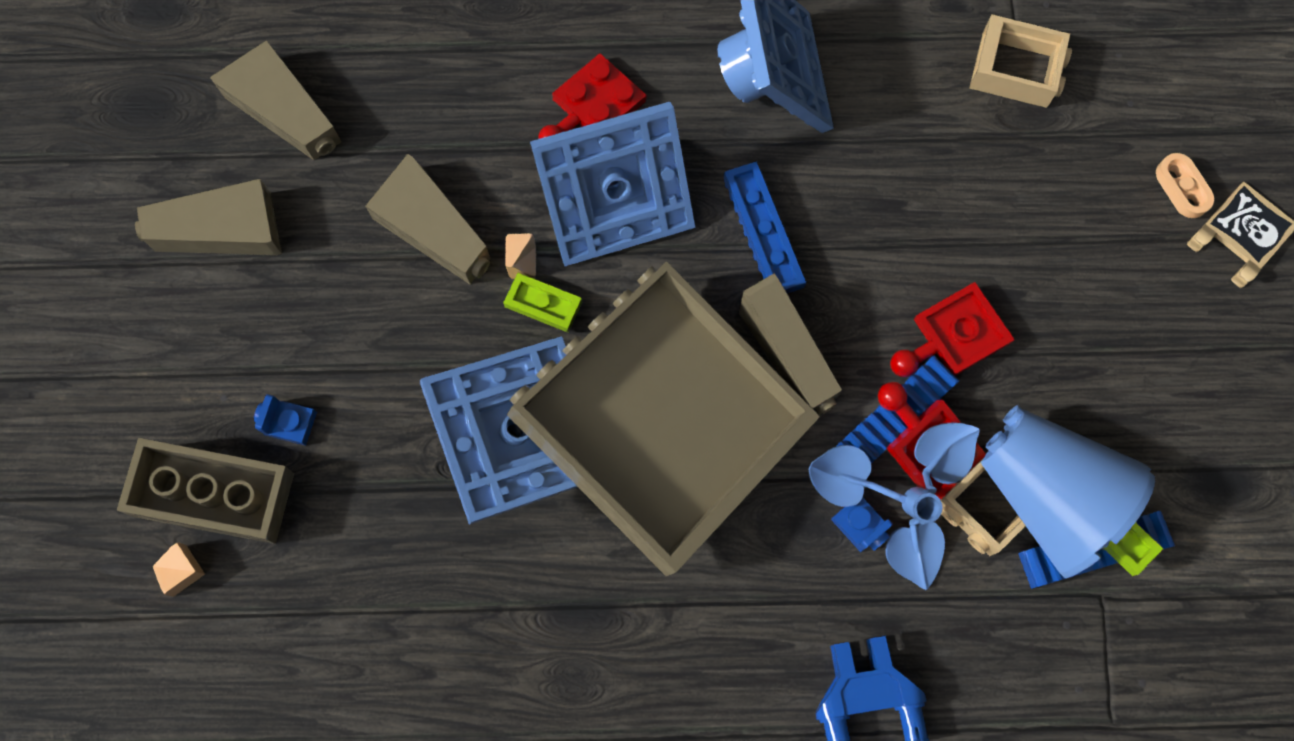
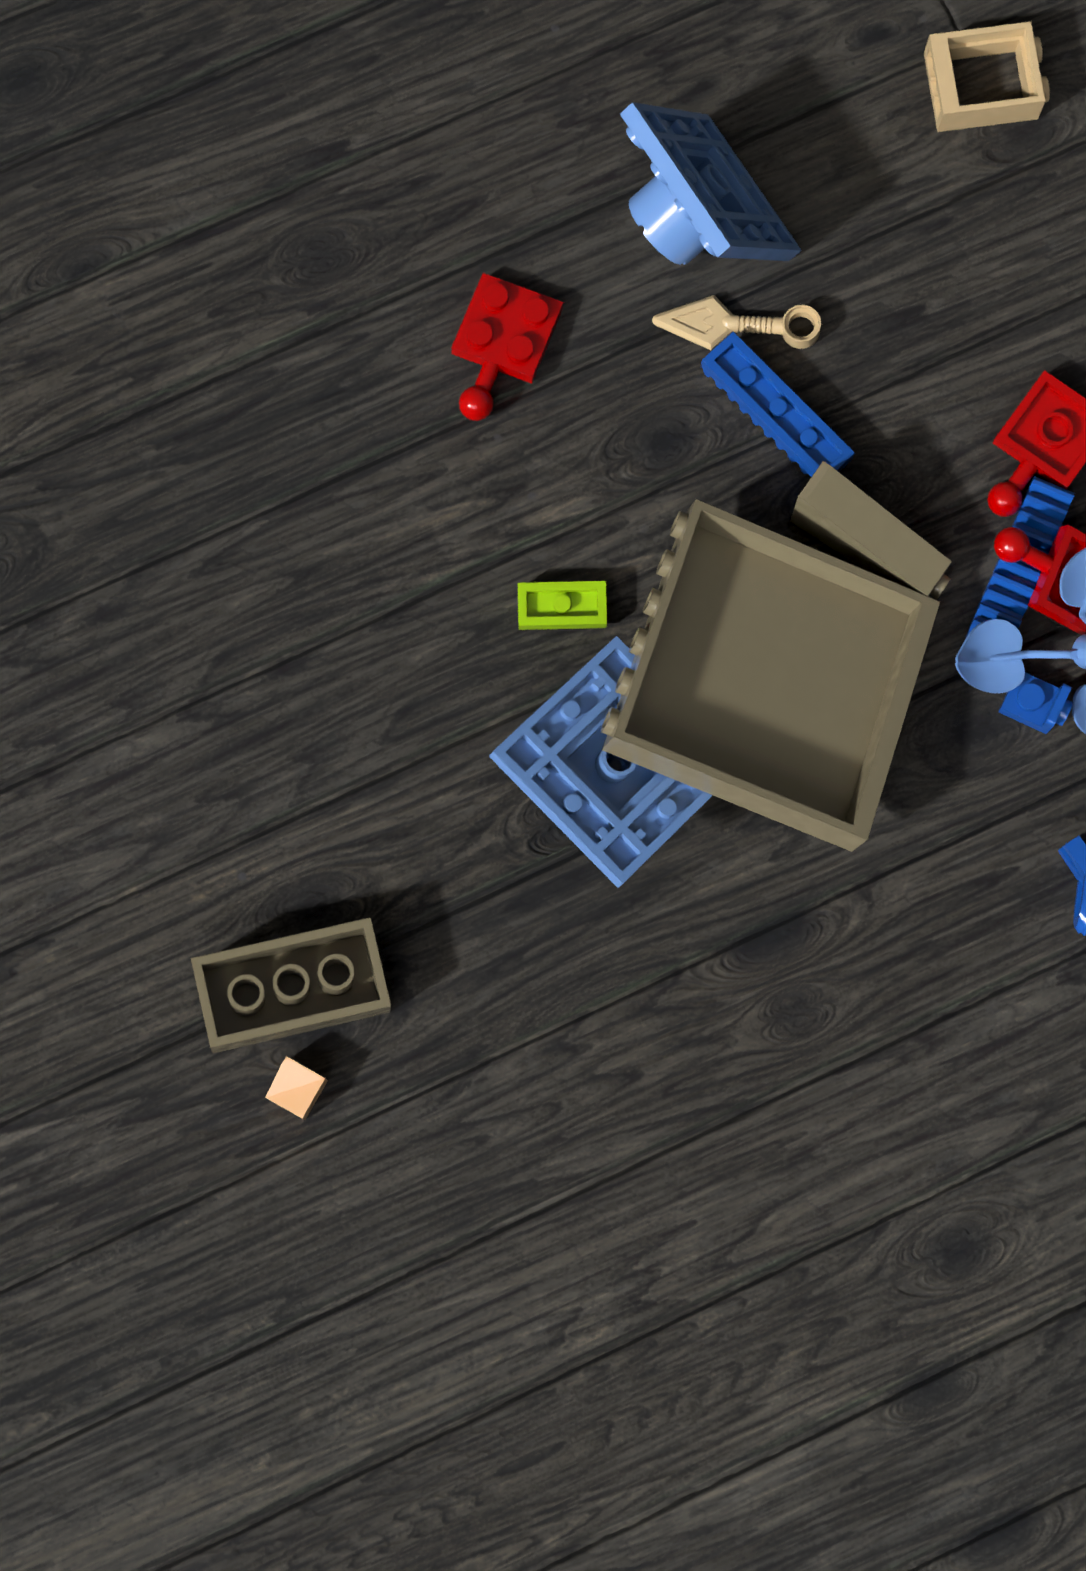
camera: 25 degrees left, 5 degrees up
dark tan slope [135,179,282,255] -> none
dark tan slope [210,41,341,160] -> none
blue bracket [254,394,317,446] -> none
dark tan slope [366,154,490,284] -> none
light nougat slope [505,234,536,279] -> none
medium blue piece [530,102,695,266] -> none
none -> tan piece [652,295,821,350]

